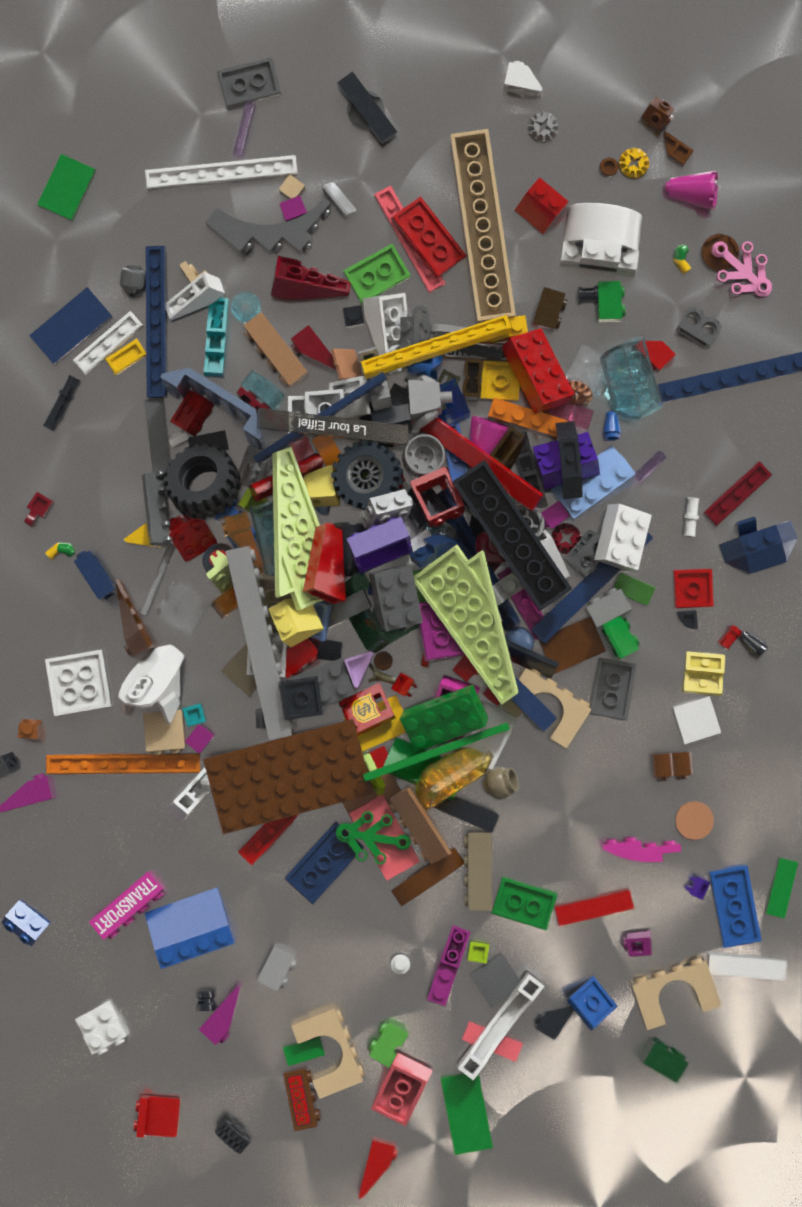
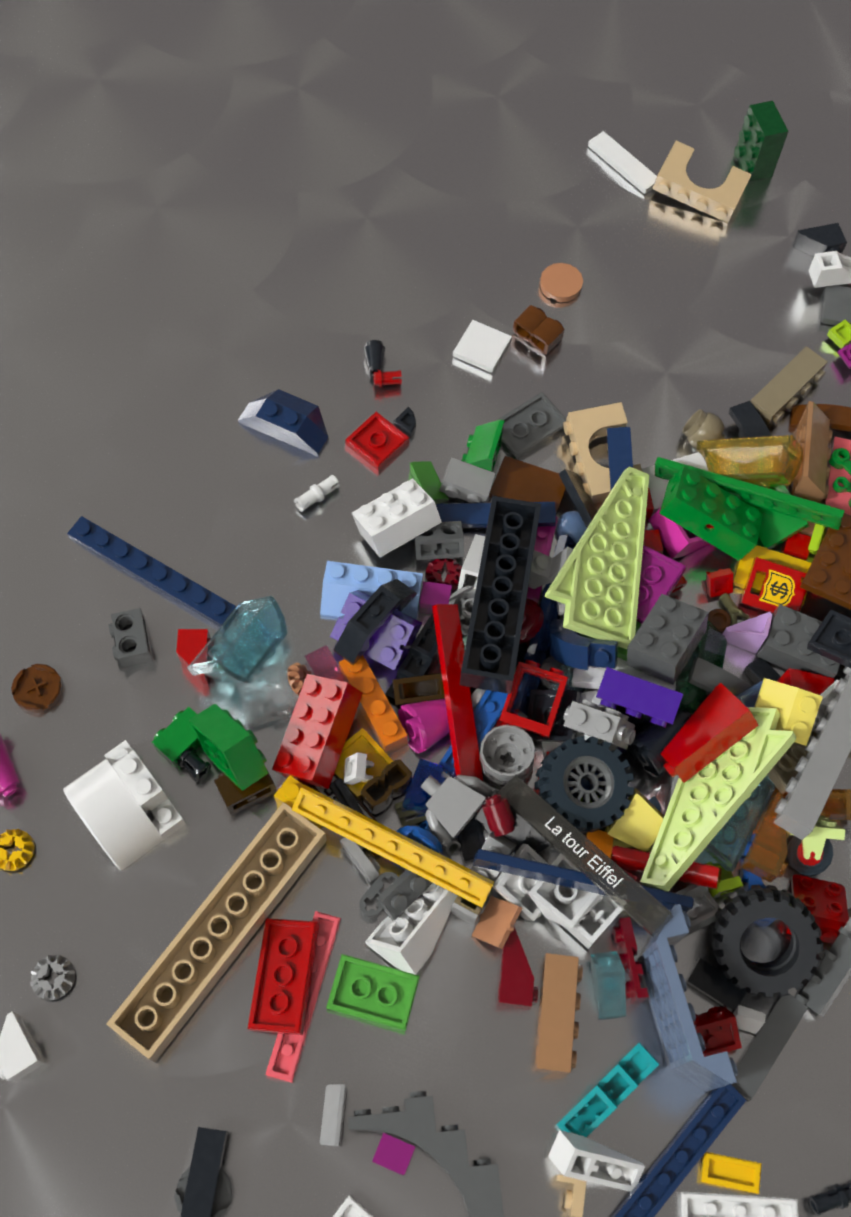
camera: 140 degrees left, 20 degrees down
clear light blue gear [231,292,261,322] -> none
dark red wedge [271,256,351,299] -> none
tan tile [279,174,305,199] -> none
black plate [343,305,365,328] -> none
green tile [491,876,558,931] -> none
red slope [514,177,569,234] -> none
red tile [554,890,634,926] -> none
blue tile [567,976,618,1030] -> none
reddish brown tile [599,157,619,178] -> none
dark pink slope [601,837,681,862] -> none
blue cone [603,411,622,441] -> none
magenta brick [624,930,653,957] -> none
clear purple axle [634,450,666,482] -> none
arm [674,244,691,274] -> none
light yellow slope [683,652,725,696] -> none
dark purple tile [685,876,711,900] -> none
dark red tile [703,461,772,526] -> none
blue tile [709,865,762,948] -> none
bright pink plant [711,241,772,297] -> none
dark blue slope [735,516,757,537] -> none
green tile [765,857,799,919] -> none
none -> green brick [189,703,268,791]
none -> white tile [344,752,374,785]
none -> dark red brick [482,794,515,837]

